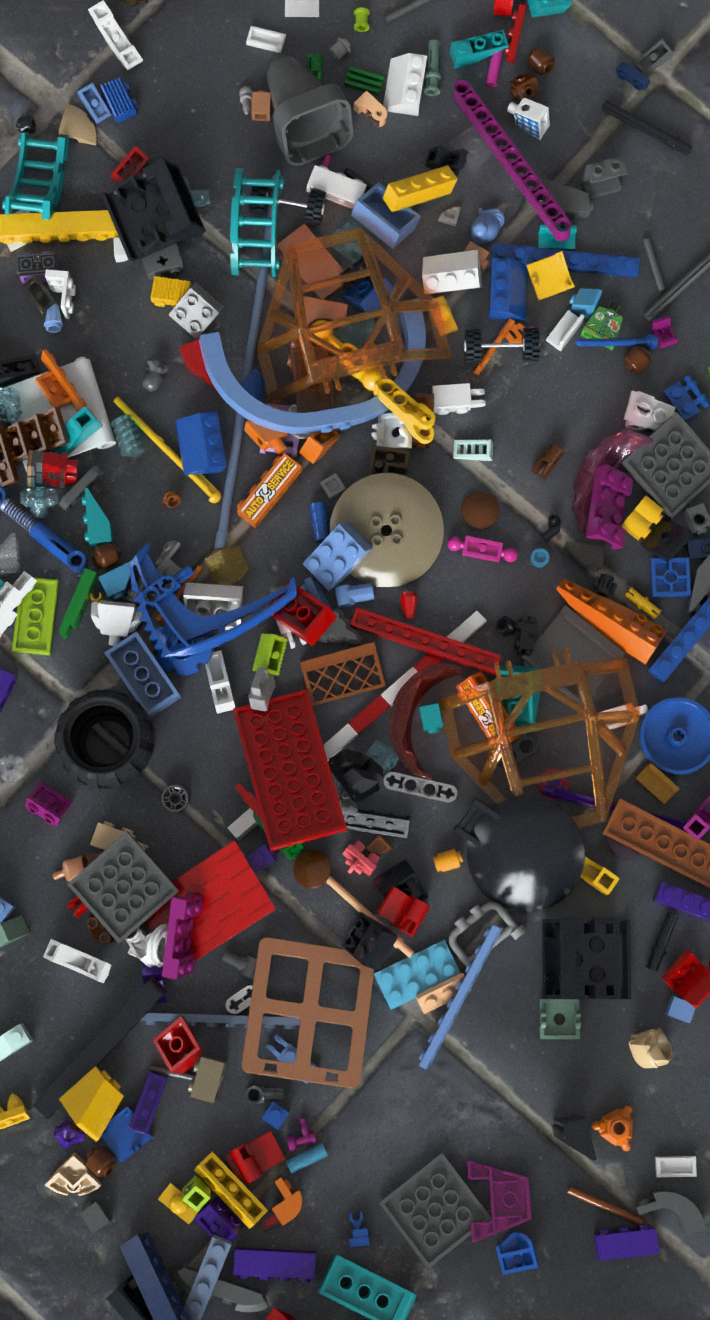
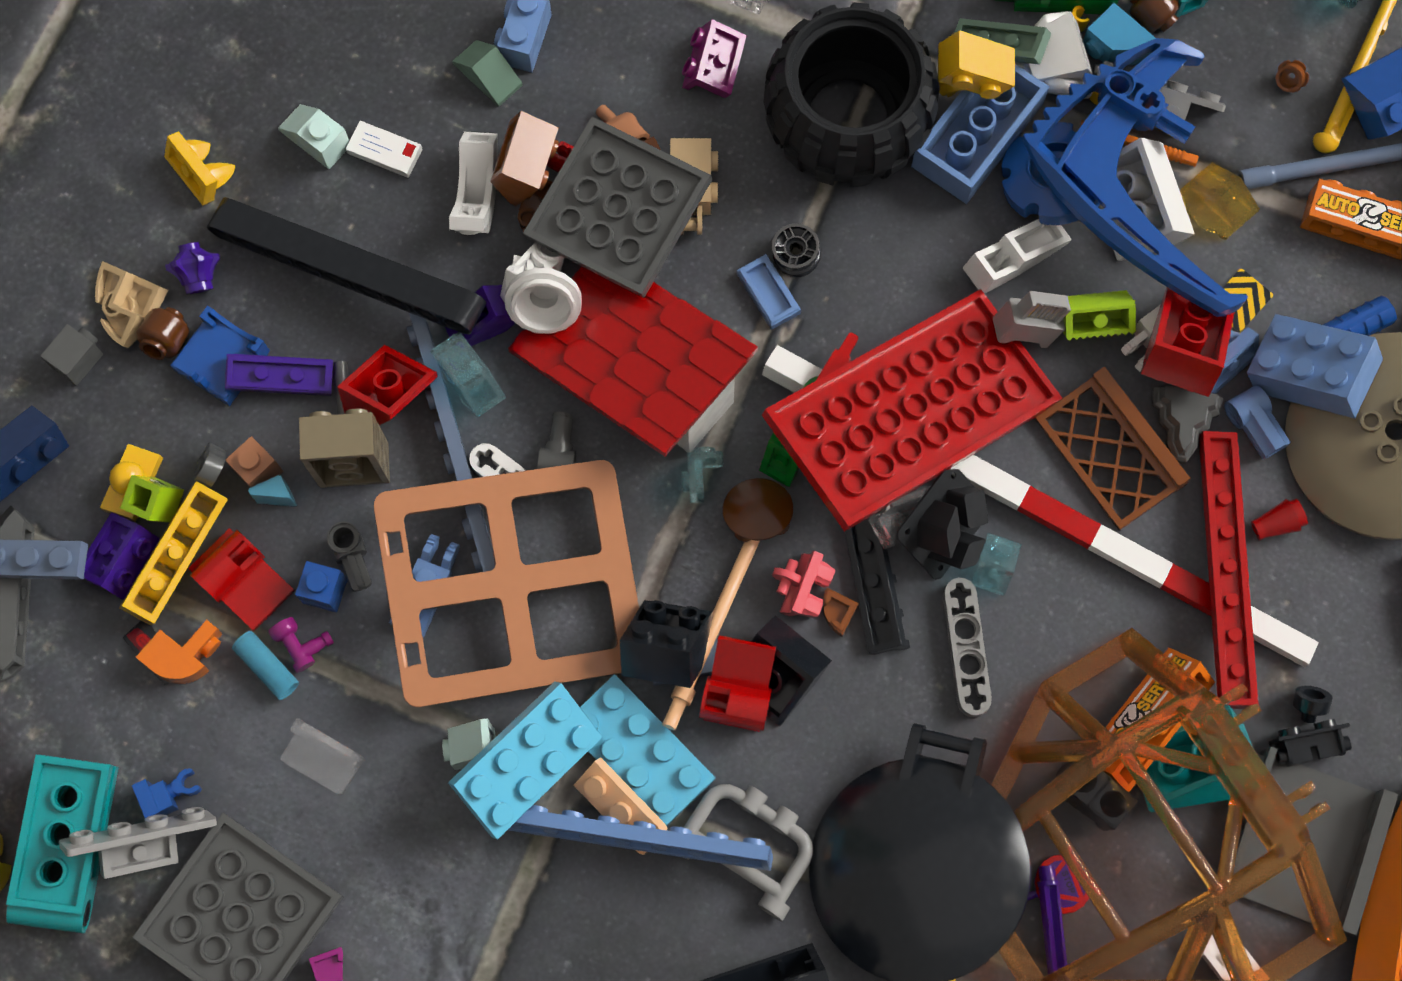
camera: 75 degrees right, 5 degrees down
yellow slope [59,1066,124,1142] -> none
magenta piece [162,892,203,980] -> none
dark purple brick [233,1247,316,1282] -> none
dark purple bracket [245,845,278,874] -> none
clear red windscreen [389,663,462,780] -> none
teal brick [419,703,443,734] -> none
light orange brick [433,848,463,872] -> none
none -> light grey bracket [59,807,217,879]
none -> dark grey beam [194,442,226,488]
none -> nougat brick [225,436,283,488]
none -> medium azure slope [248,475,297,507]
none -> clear panel [280,718,365,795]
none -> white tile [346,121,423,178]
none -> clear light blue slope [430,331,506,418]
none -> light aqua slope [442,718,496,770]
none -> medium azure plate [448,681,602,840]
none -> slope [490,111,559,206]
none -> clear light blue bracket [681,447,723,503]
none -> medium blue tile [737,254,801,330]
none -> yellow brick [938,30,1015,99]
none -> sand green plate [954,18,1051,65]
none -> sticker [1223,269,1273,333]

